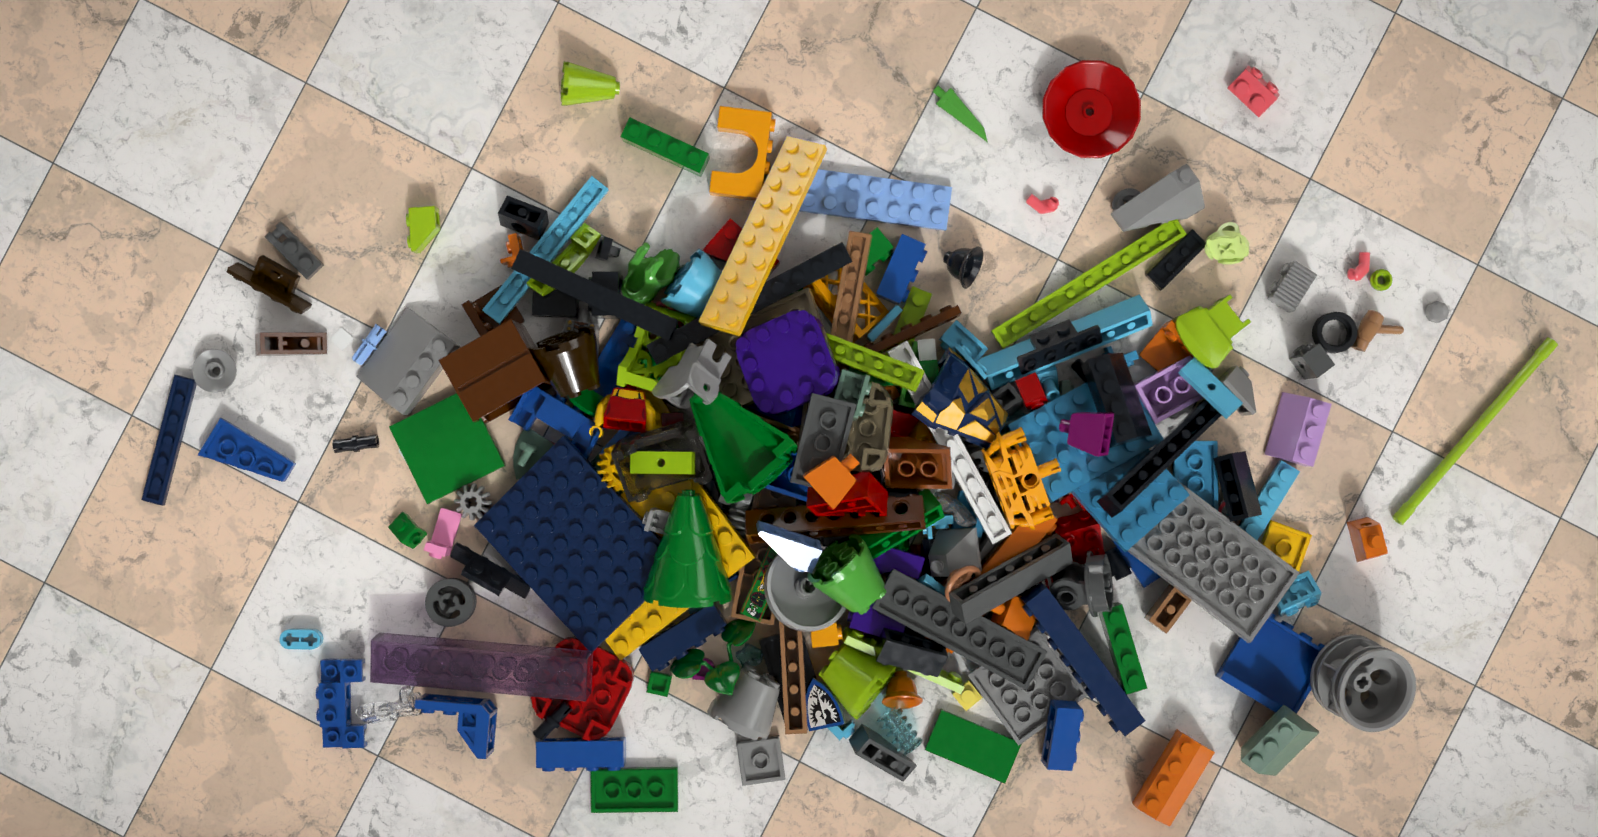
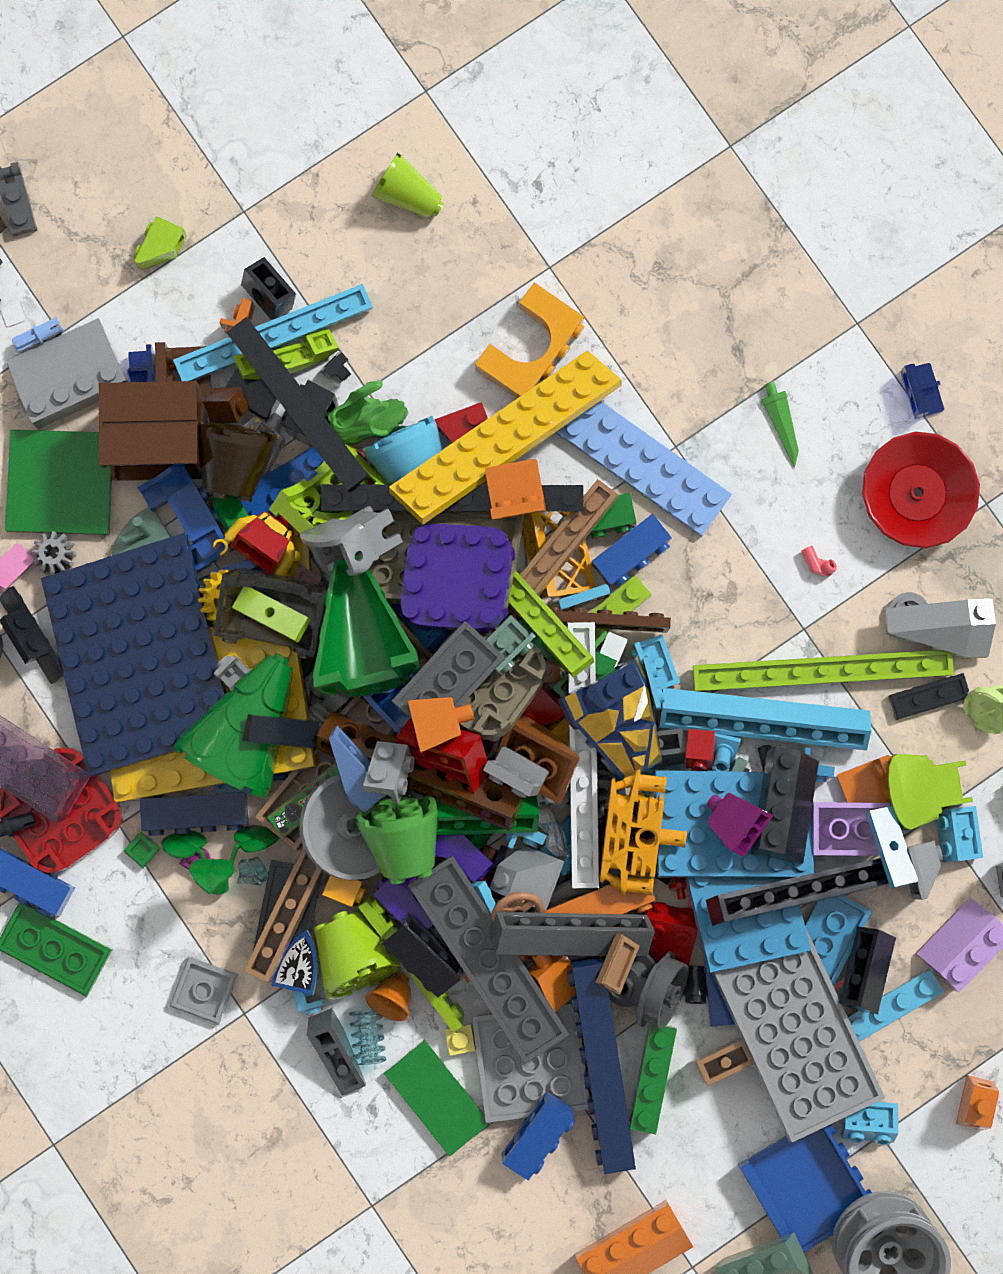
camera: 25 degrees right, 5 degrees down
green brick [620,117,710,177] -> none
light grey cone [707,664,780,741] -> none
black hat [943,246,984,289] -> none
black bracket [1017,319,1102,374] -> none
yellow tile [1261,520,1312,572] -> none
none -> clear blue panel [127,344,156,382]
none -> reddish brown brick [203,387,249,423]
none -> black tile [243,714,320,748]
none -> light grey bracket [363,741,414,804]
none -> light grey bracket [483,747,549,798]
none -> orange bracket [485,459,546,520]
none -> medium nougat tile [596,934,640,995]
none -> clear blue panel [900,363,944,419]
none -> medium azure bracket [936,806,983,863]

